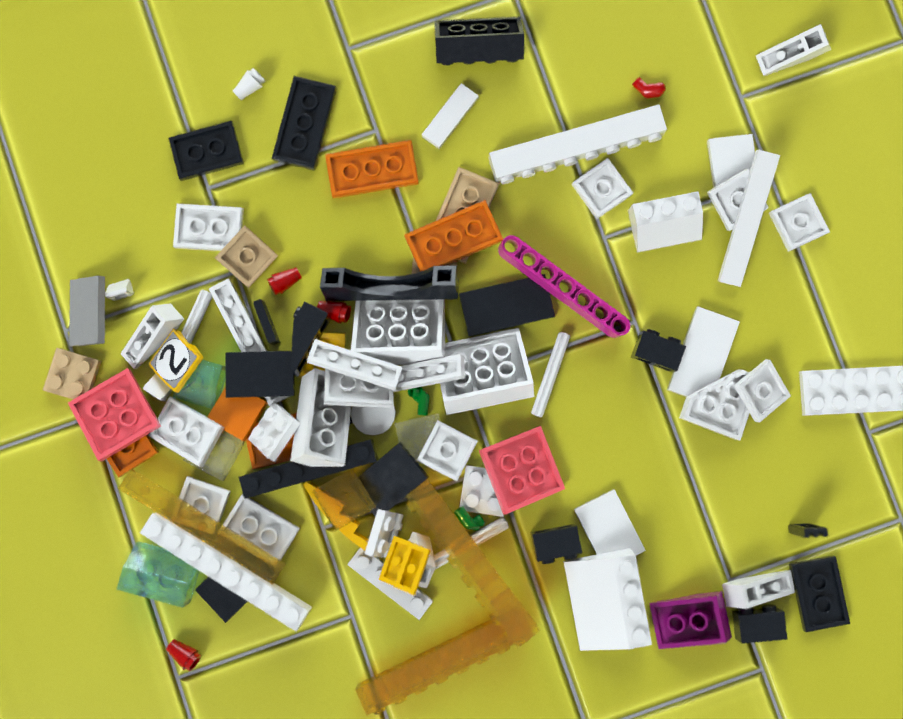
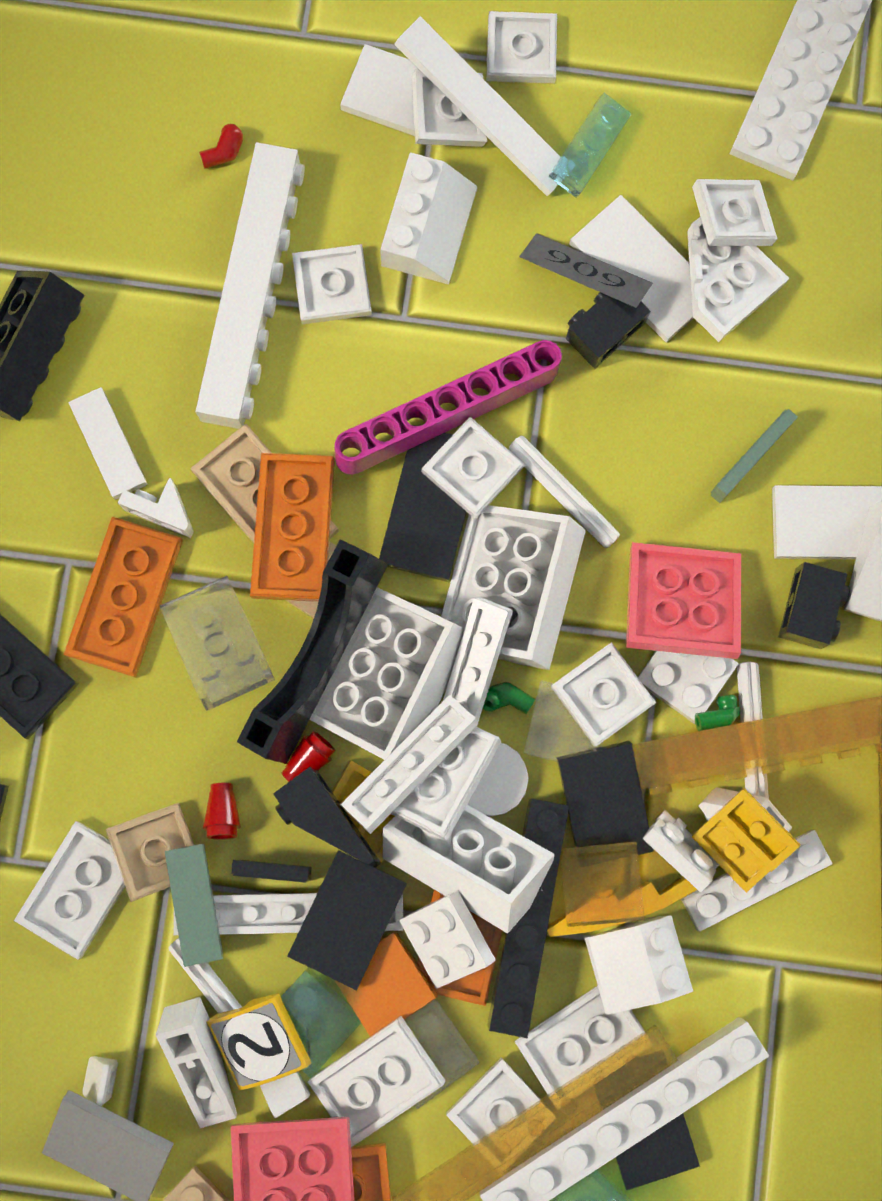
camera: 70 degrees left, 5 degrees down
none -> white slope [118,478,194,538]
none -> clear slope [160,576,275,711]
none -> sand green tile [165,844,224,967]
none -> white tile [421,417,524,519]
none -> flat silver sticker [519,233,653,308]
none -> clear light blue plate [548,92,631,197]
none -> white slope [585,915,693,1014]
none -> sand green tile [711,409,798,503]

